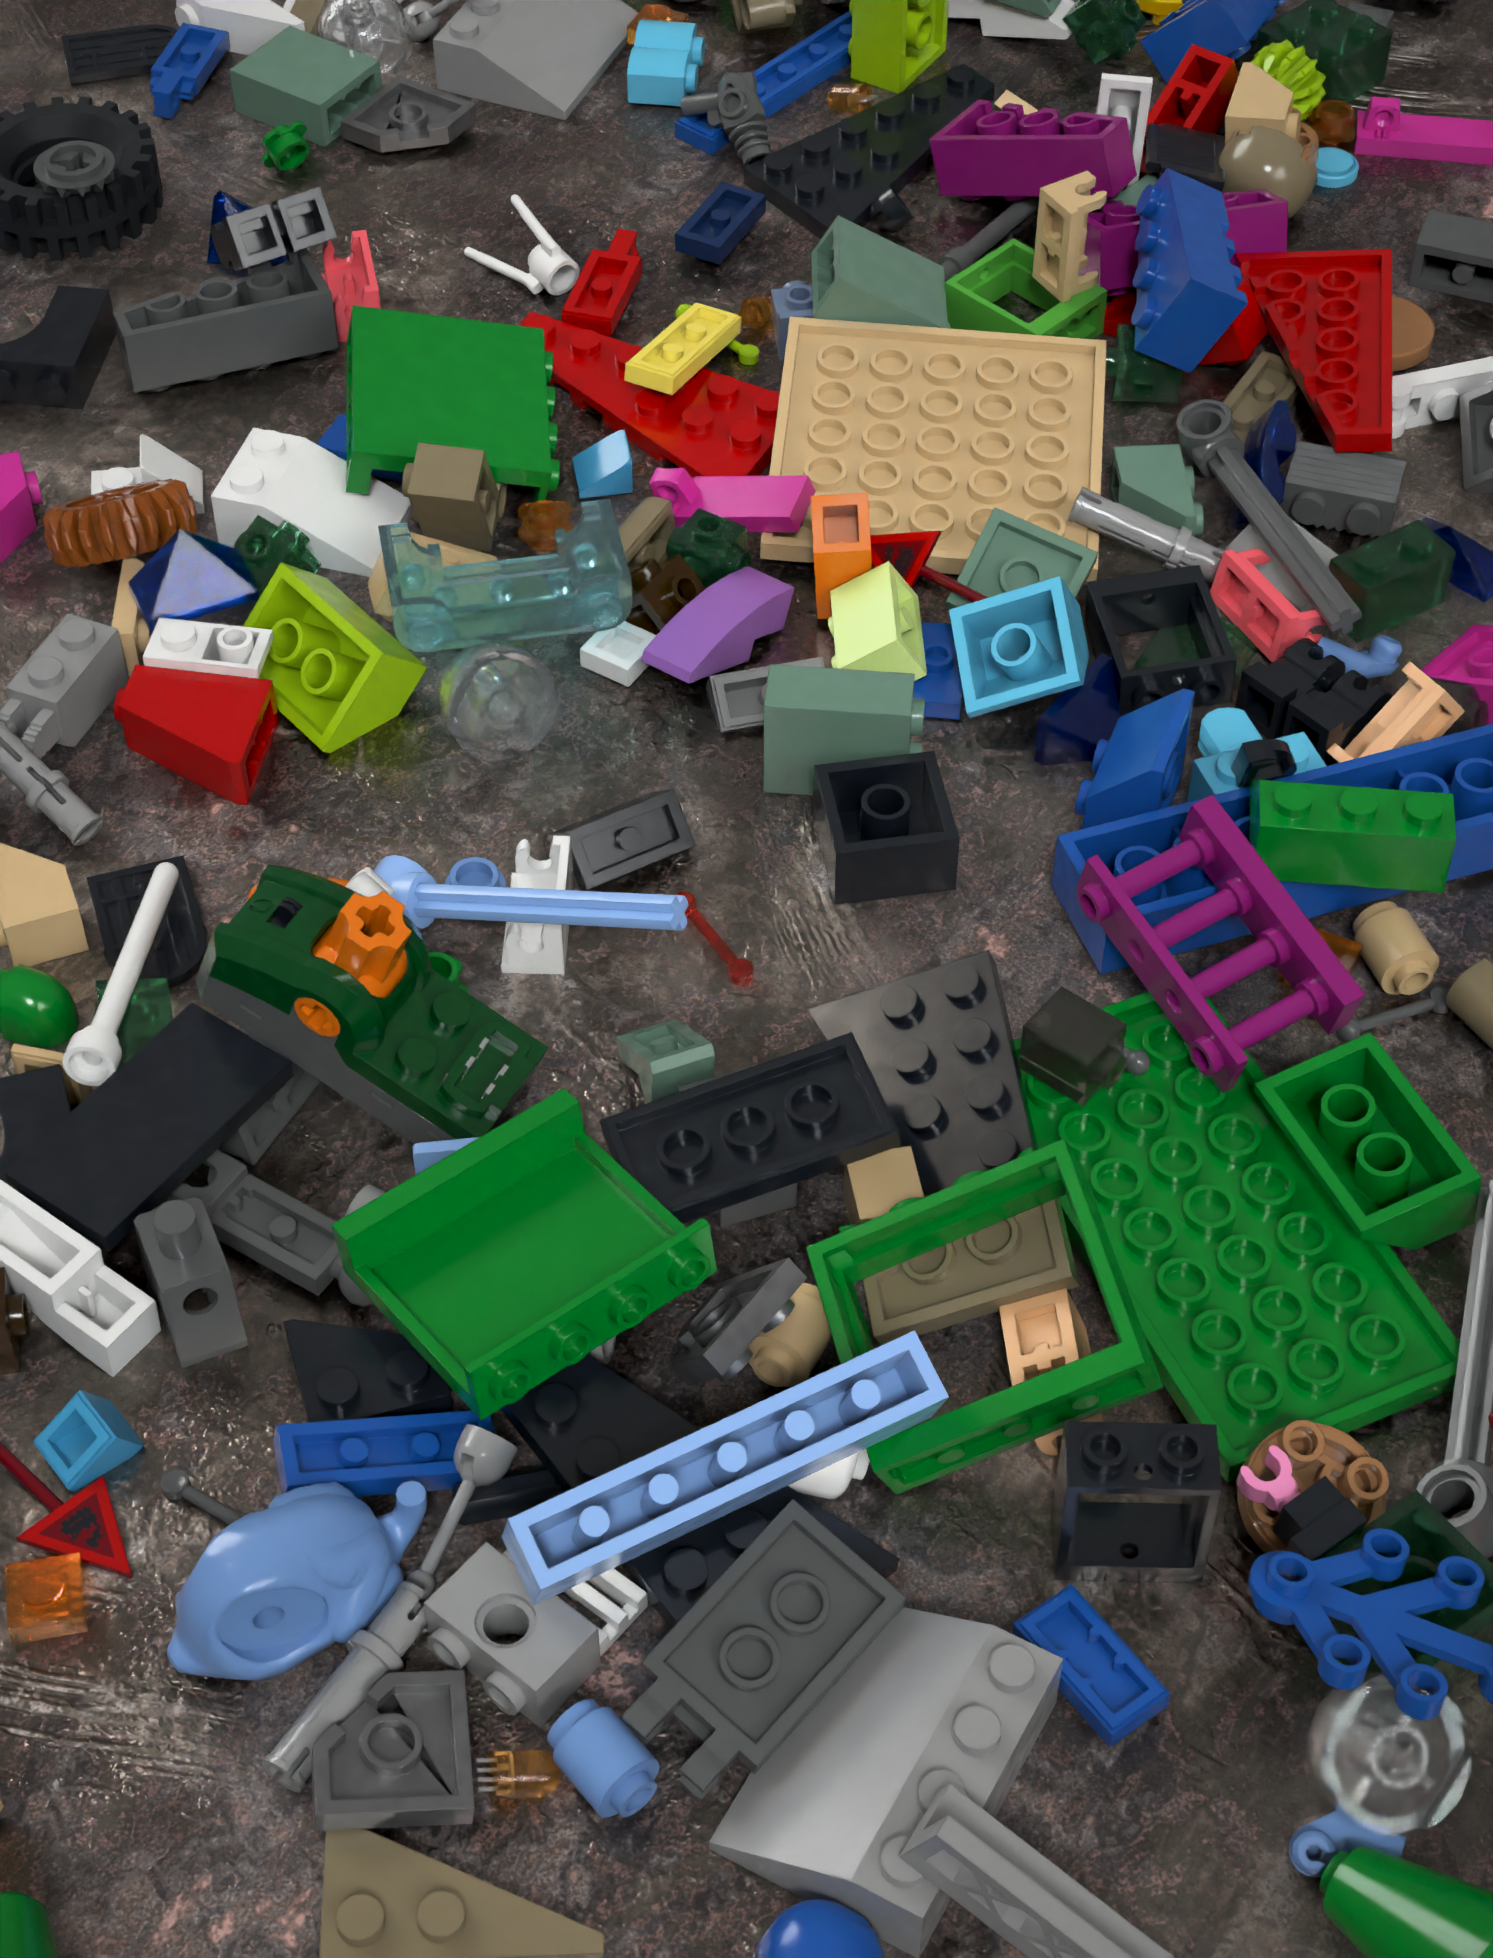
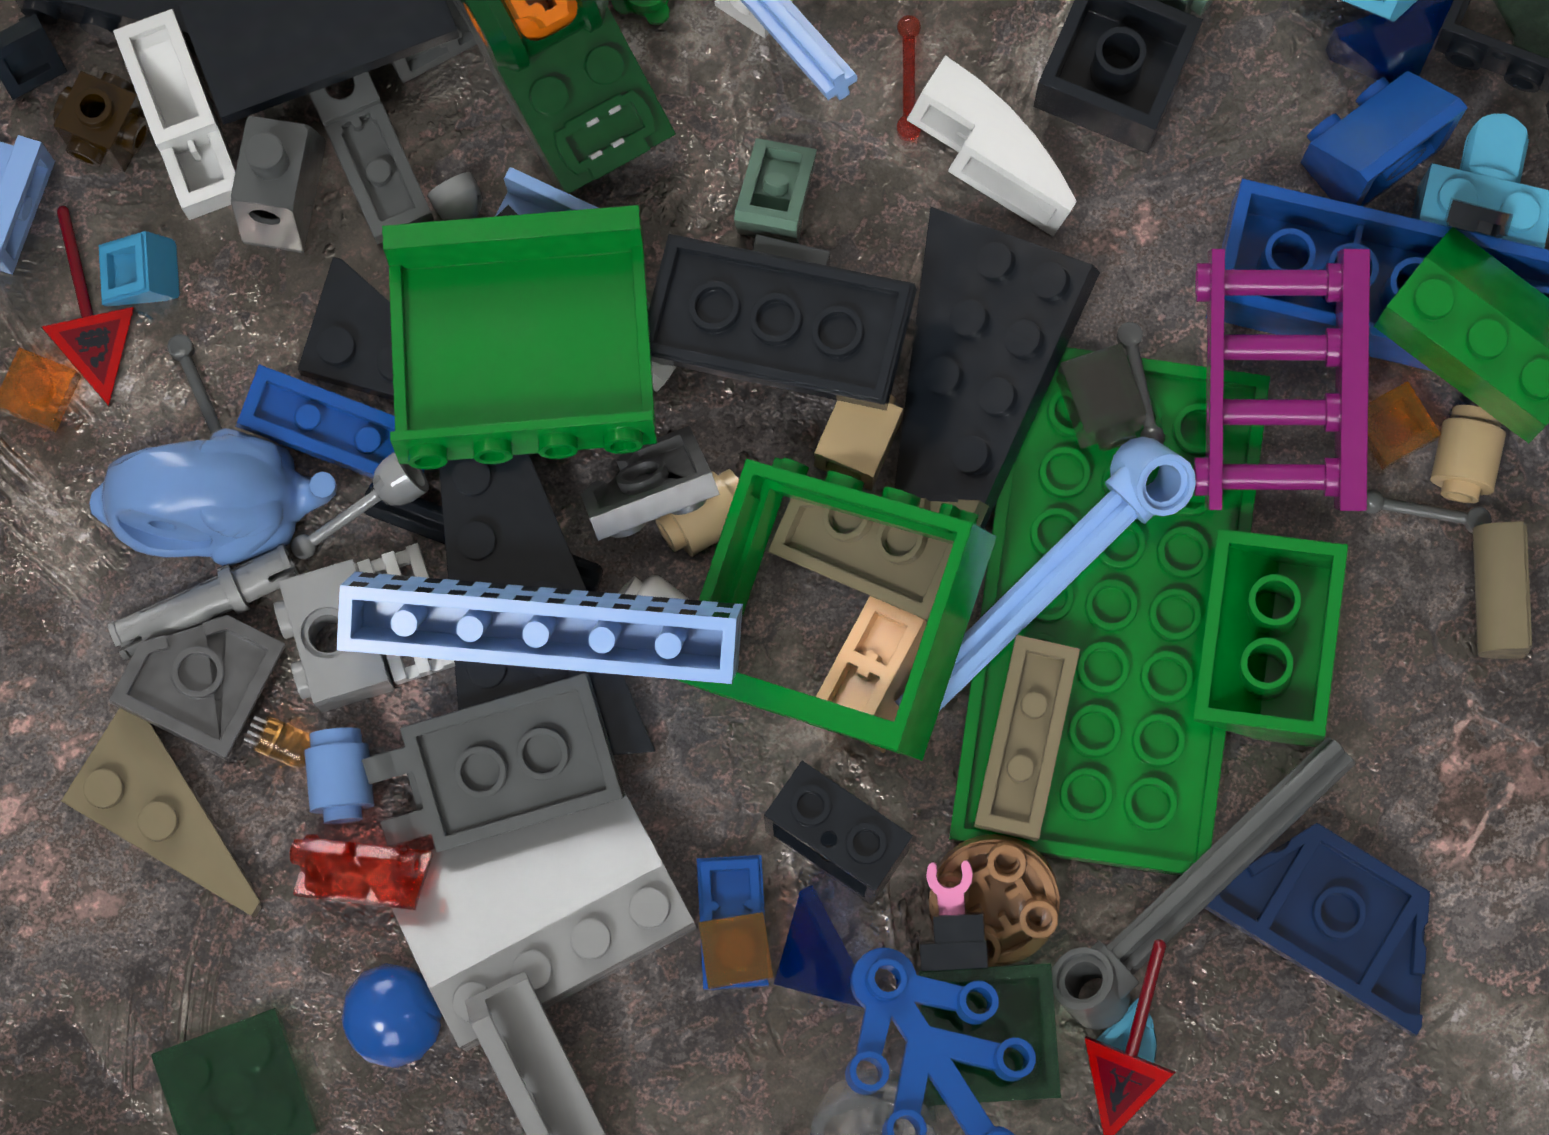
camera: 35 degrees right, 30 degrees up
none -> clear red hinge [290,834,434,910]
none -> clear orange plate [698,912,774,989]
none -> clear blue slope [774,885,864,1011]
none -> light blue piece [895,436,1196,711]
none -> white slope [907,55,1077,237]
none -> dark tan plate [974,635,1080,841]

